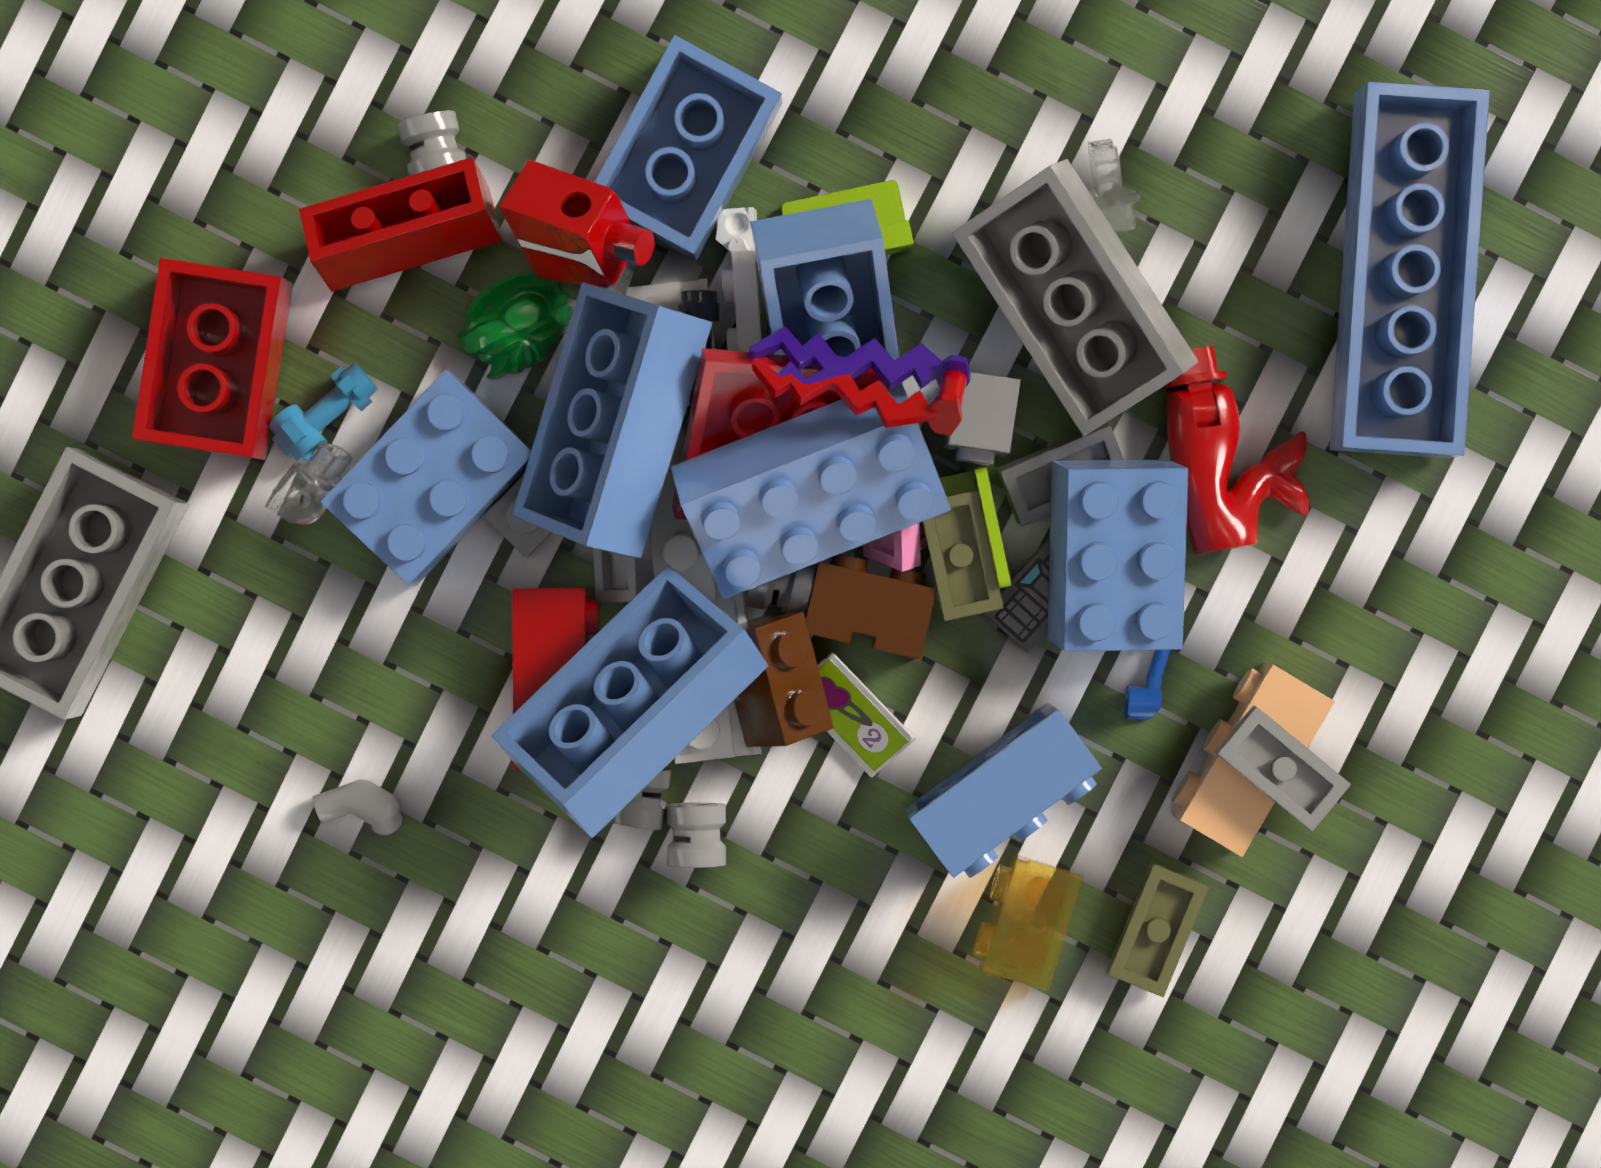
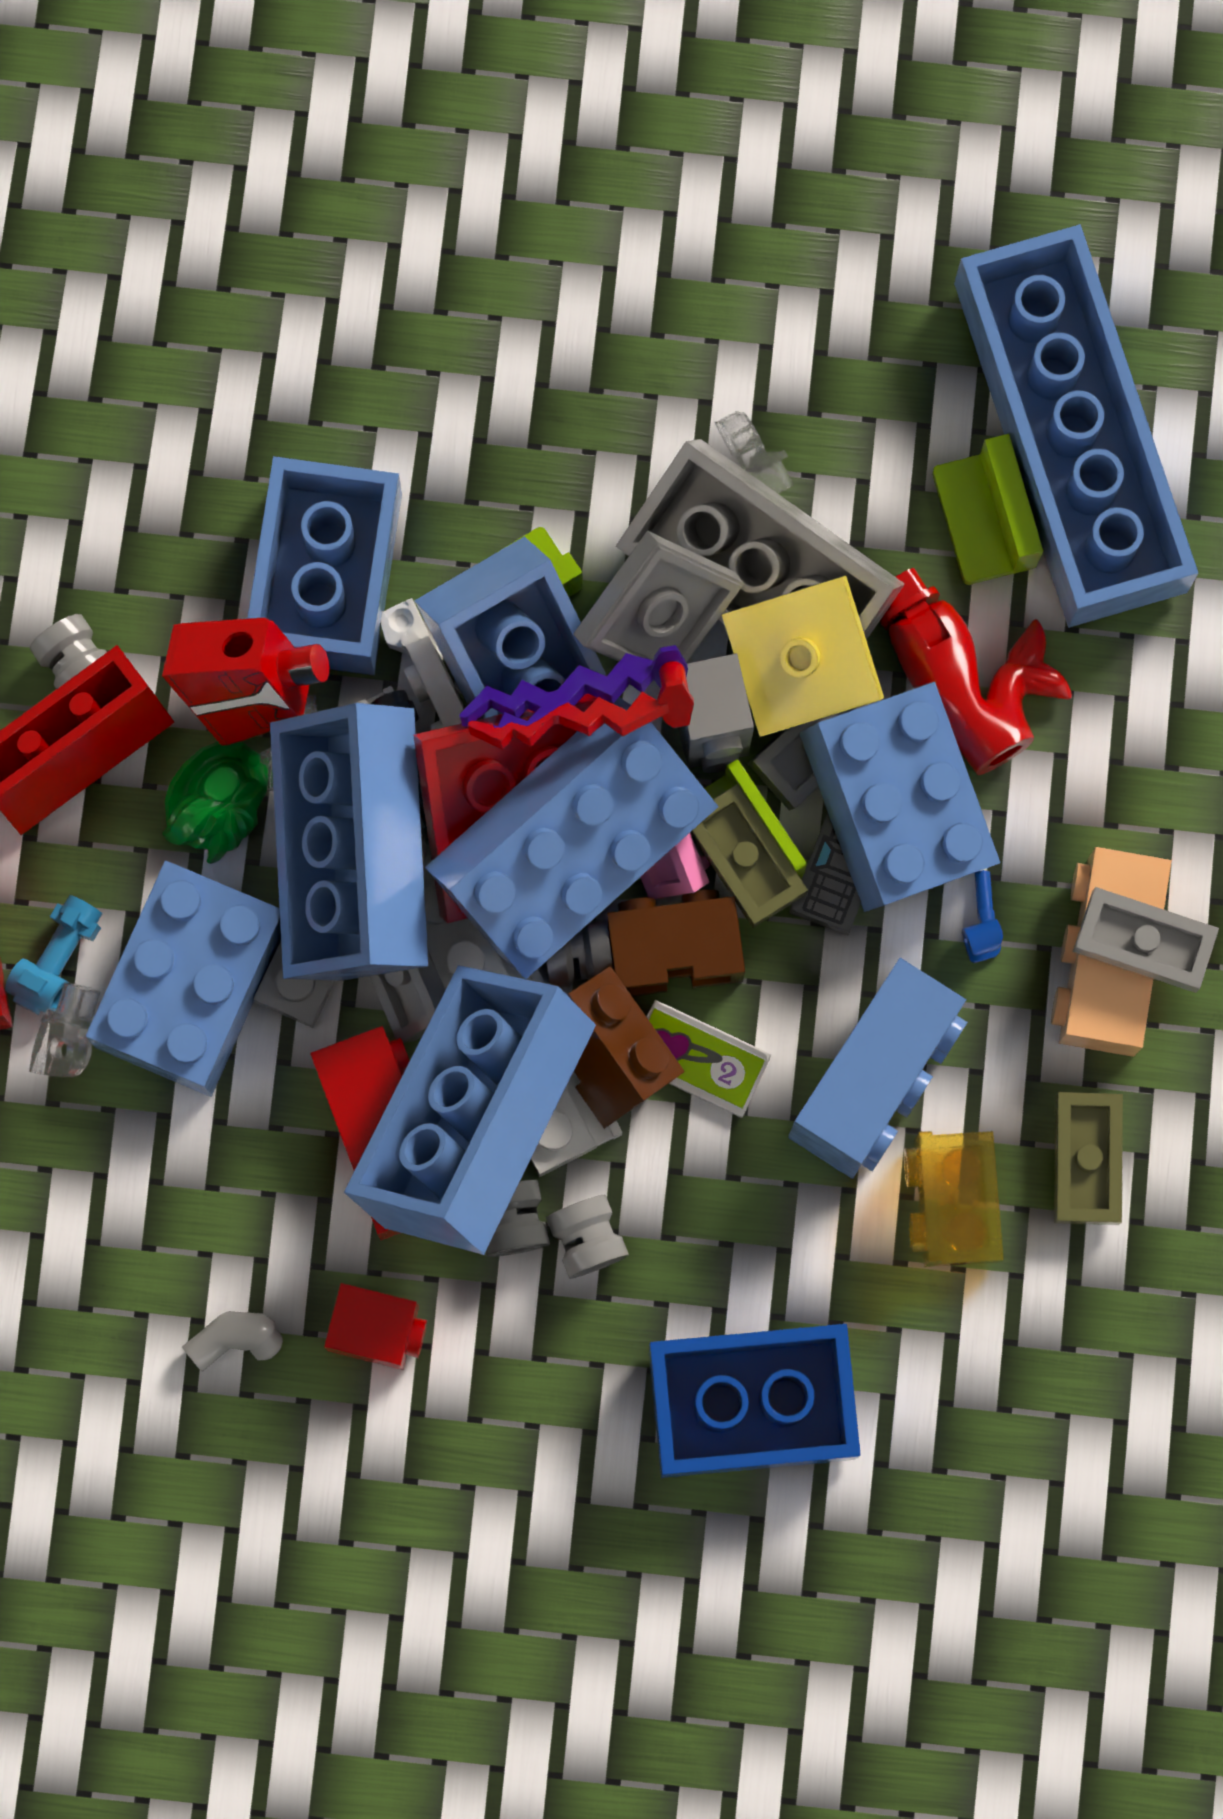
camera: 25 degrees left, 10 degrees down
none -> red brick [324,1283,428,1370]
none -> light grey tile [573,531,744,663]
none -> blue brick [649,1324,861,1478]
none -> light yellow plate [722,575,884,737]
none -> lime panel [932,434,1043,585]

